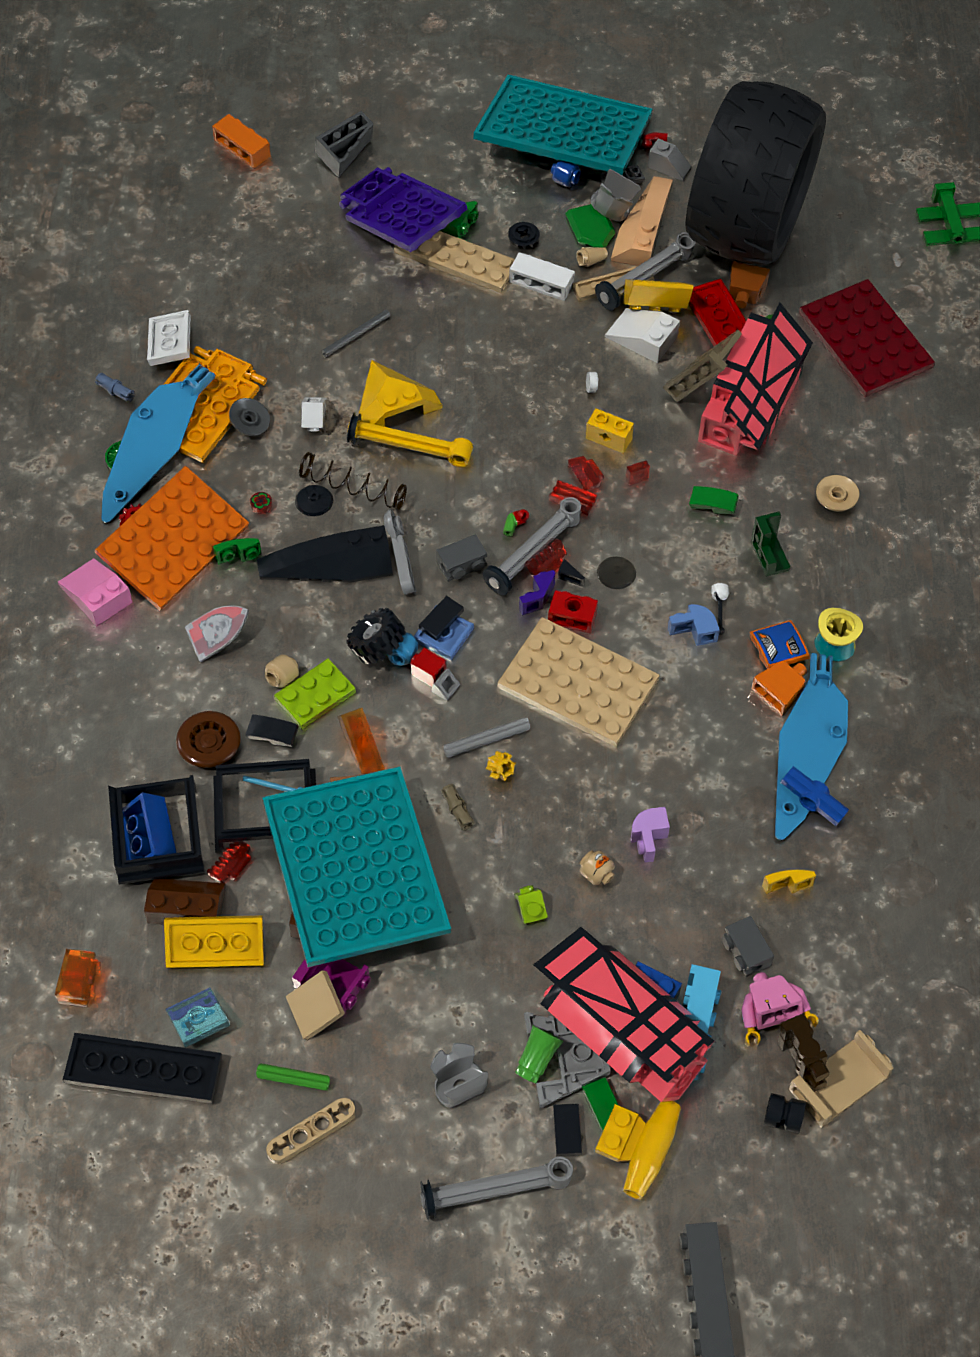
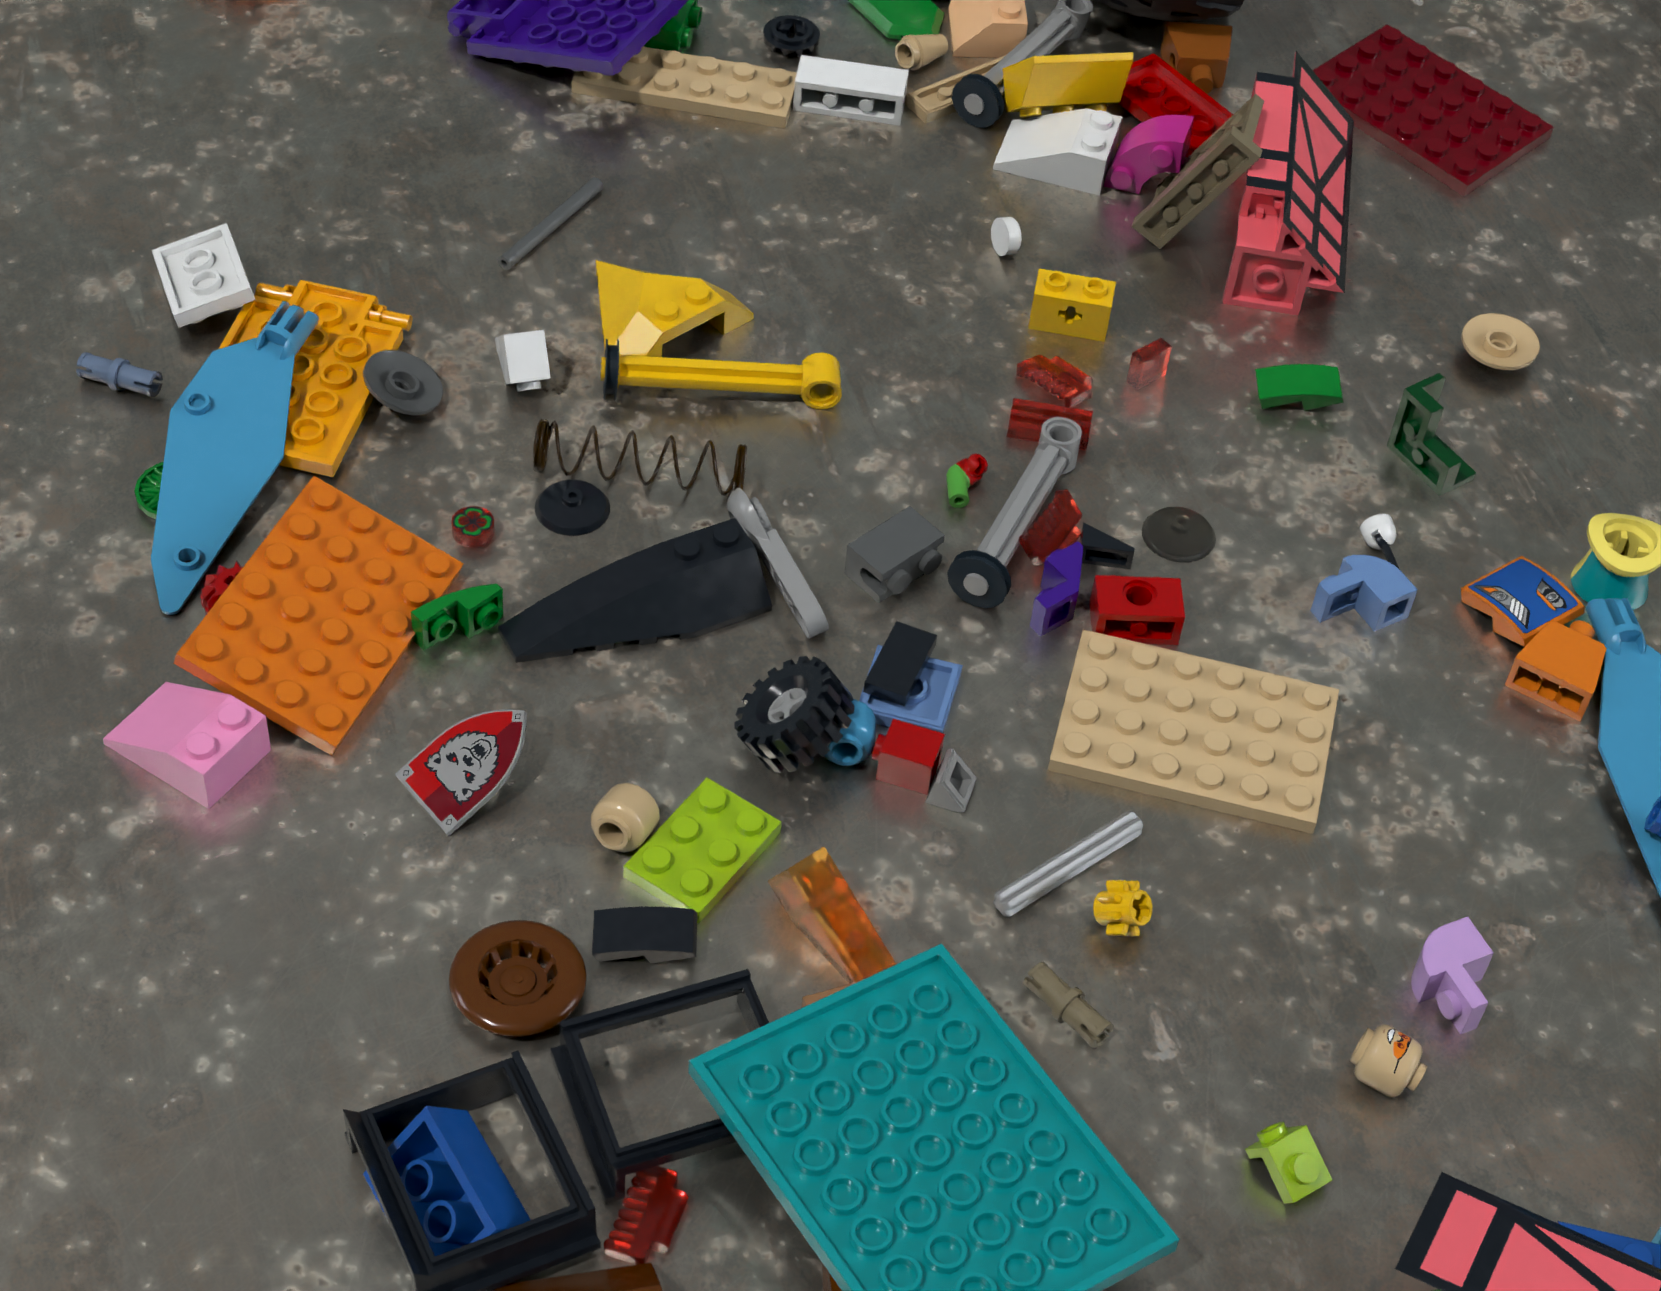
camera: 20 degrees left, 10 degrees down
medium azure piece [243,775,303,792] -> none
none -> dark pink brick [1104,115,1194,194]

